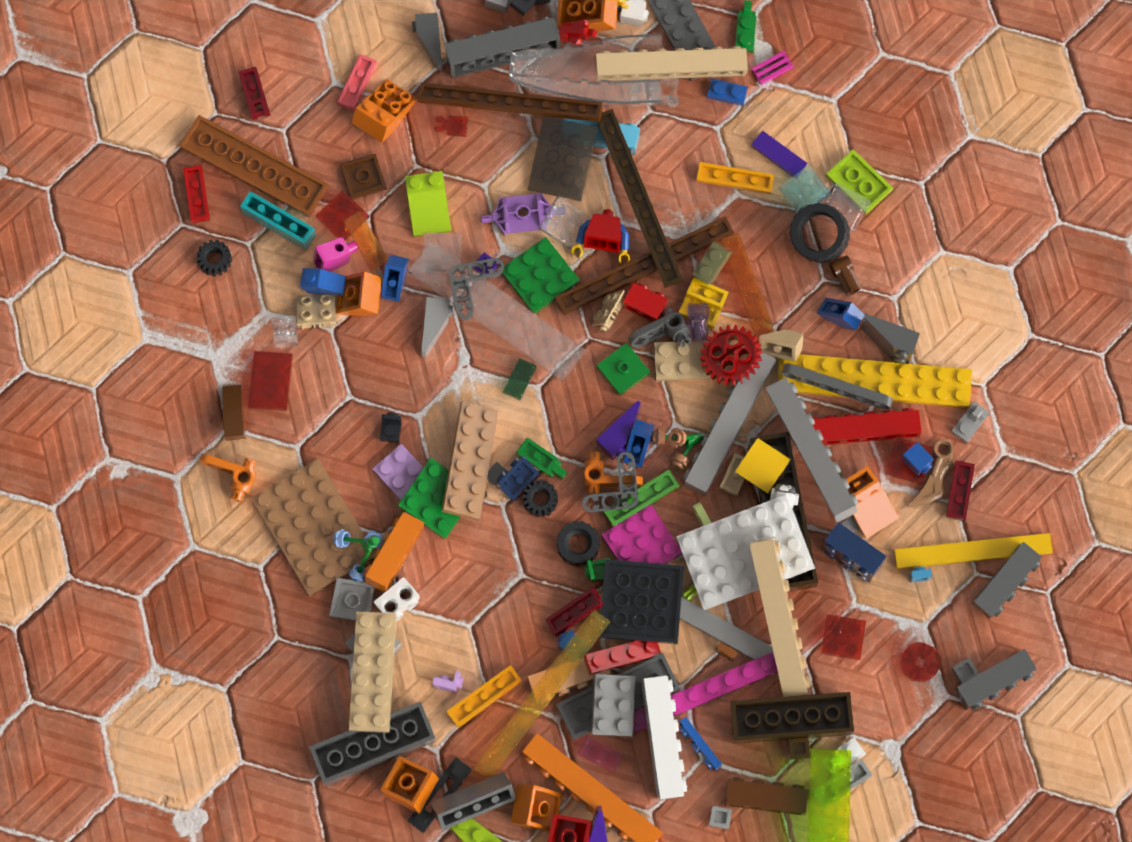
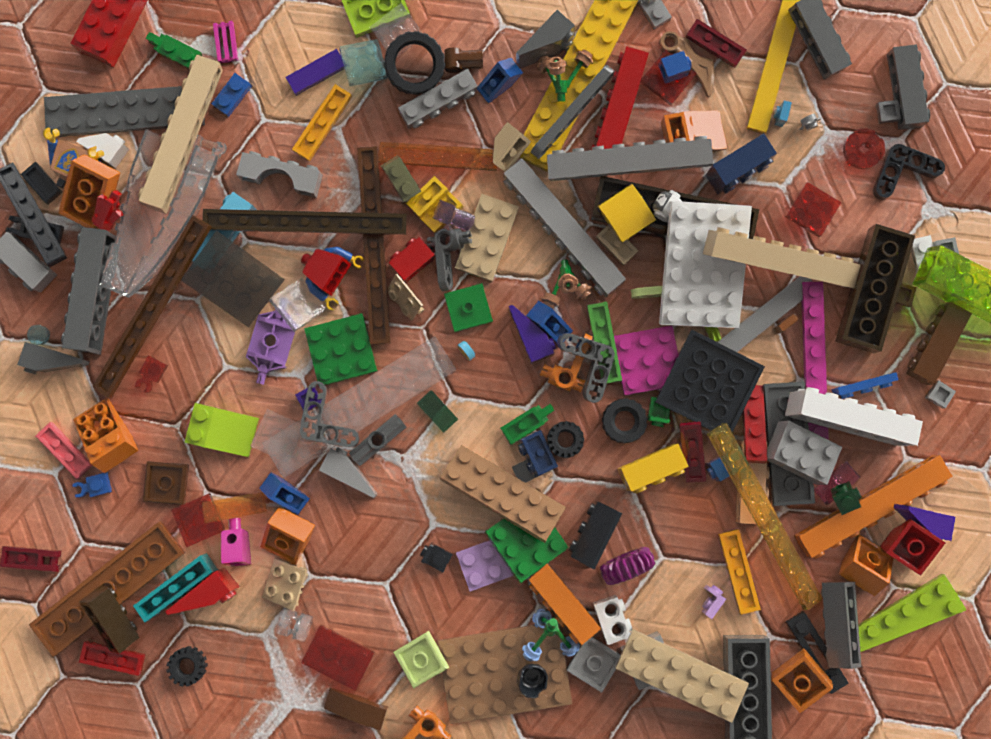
camera: 65 degrees left, 10 degrees up
blue slope [300,268,346,295] -> none
red gear [700,325,763,386] -> none
none -> clear light blue tile [27,325,50,345]
none -> blue plate [73,472,112,498]
none -> dark brown brick [79,586,140,654]
none -> red slope [165,568,240,615]
none -> light grey arch [236,151,323,198]
none -> dark grey piece [349,414,407,466]
none -> yellowish green tile [393,631,449,689]
none -> light grey brick [398,69,478,129]
none -> medium azure tile [457,341,475,361]
none -> black hair [516,664,548,698]
none -> plant [536,49,593,102]
none -> black slope [568,501,622,570]
none -> magenta gear [600,547,656,585]
none -> yellow brick [617,444,689,494]
none -> light grey plate [800,114,821,131]
none -> dark green brick [830,481,862,515]
none -> black beam [873,144,945,200]

